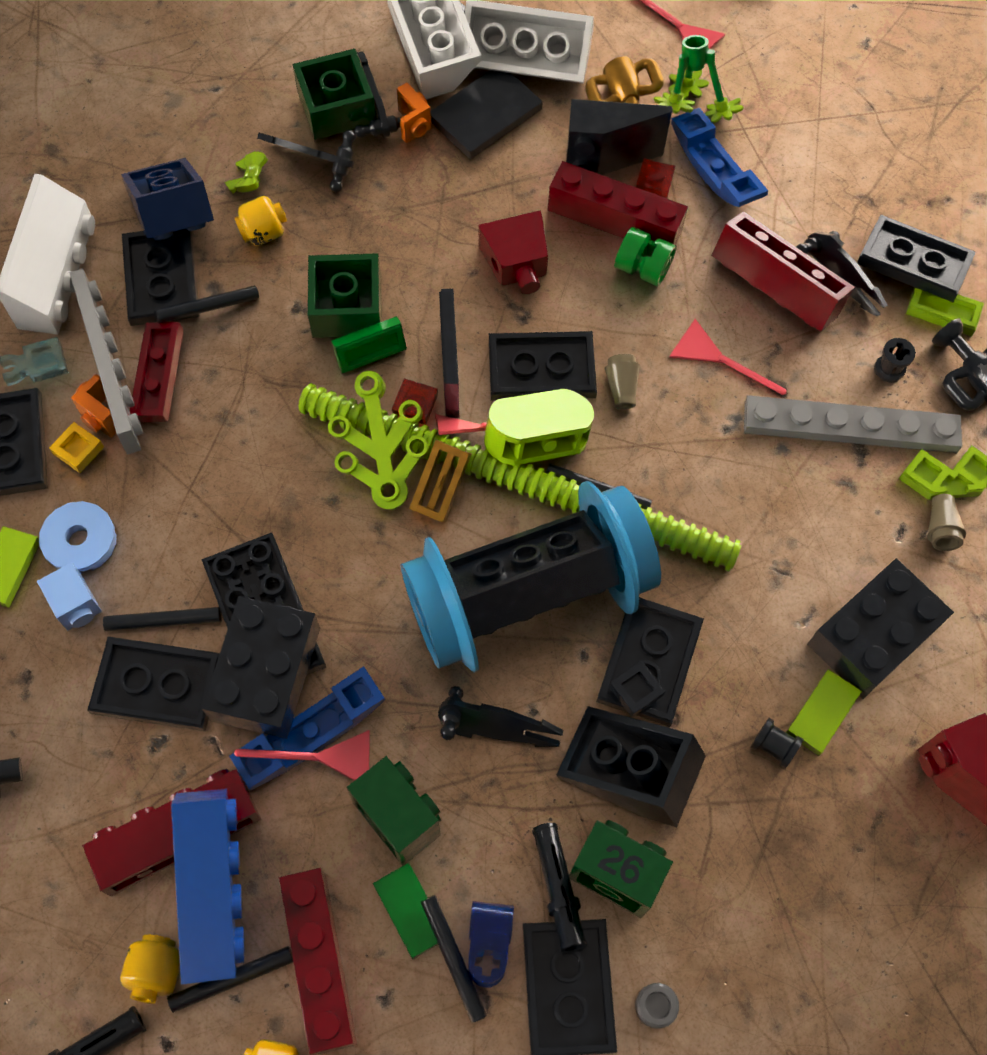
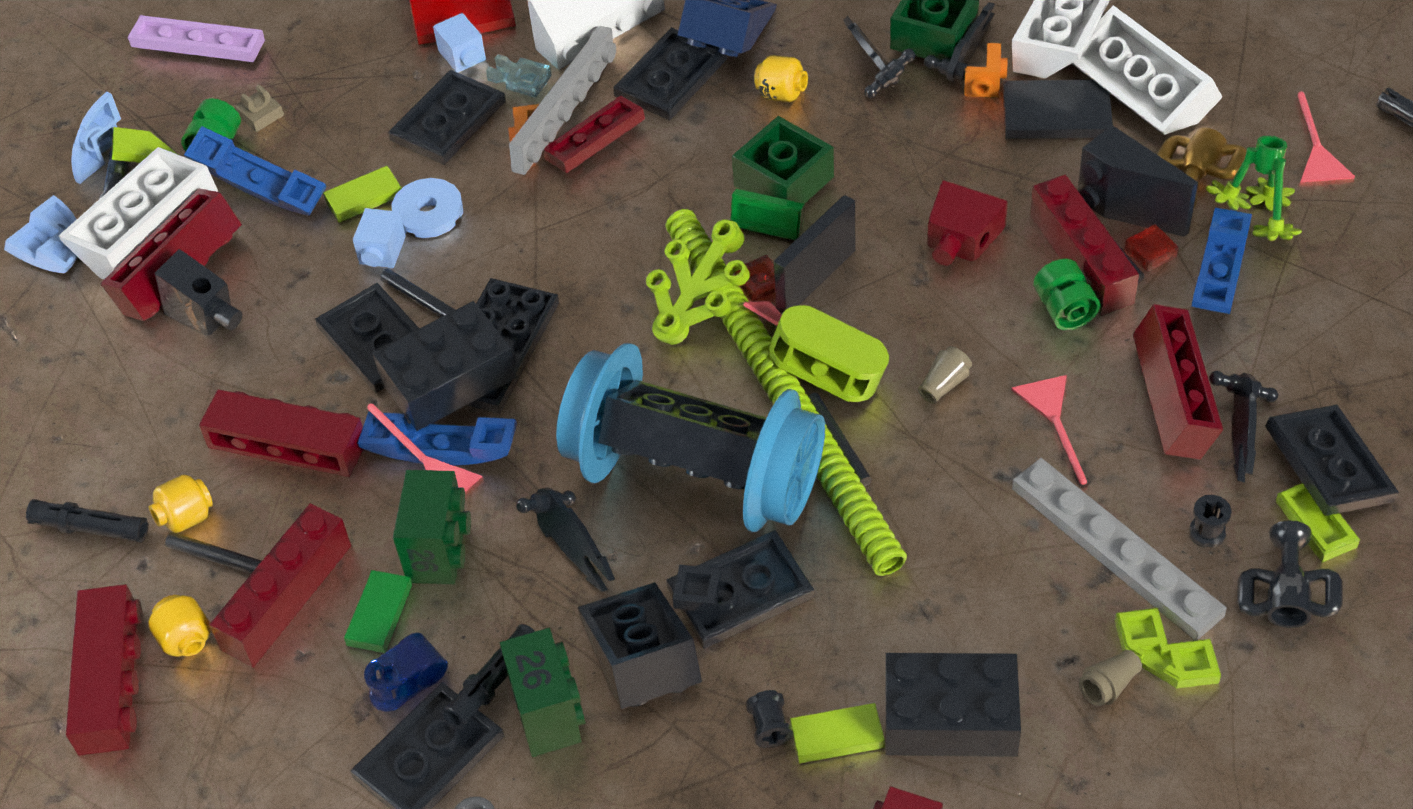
camera: 50 degrees right, 15 degrees down
yellow plate [49,422,104,473] -> none
black bar [154,285,259,324] -> none
blue brick [171,789,245,985] -> none
lime piece [225,151,268,193] -> none
pearl gold tile [409,440,472,522] -> none
black bar [420,895,487,1023] -> none
black tile [489,331,597,401] -> none

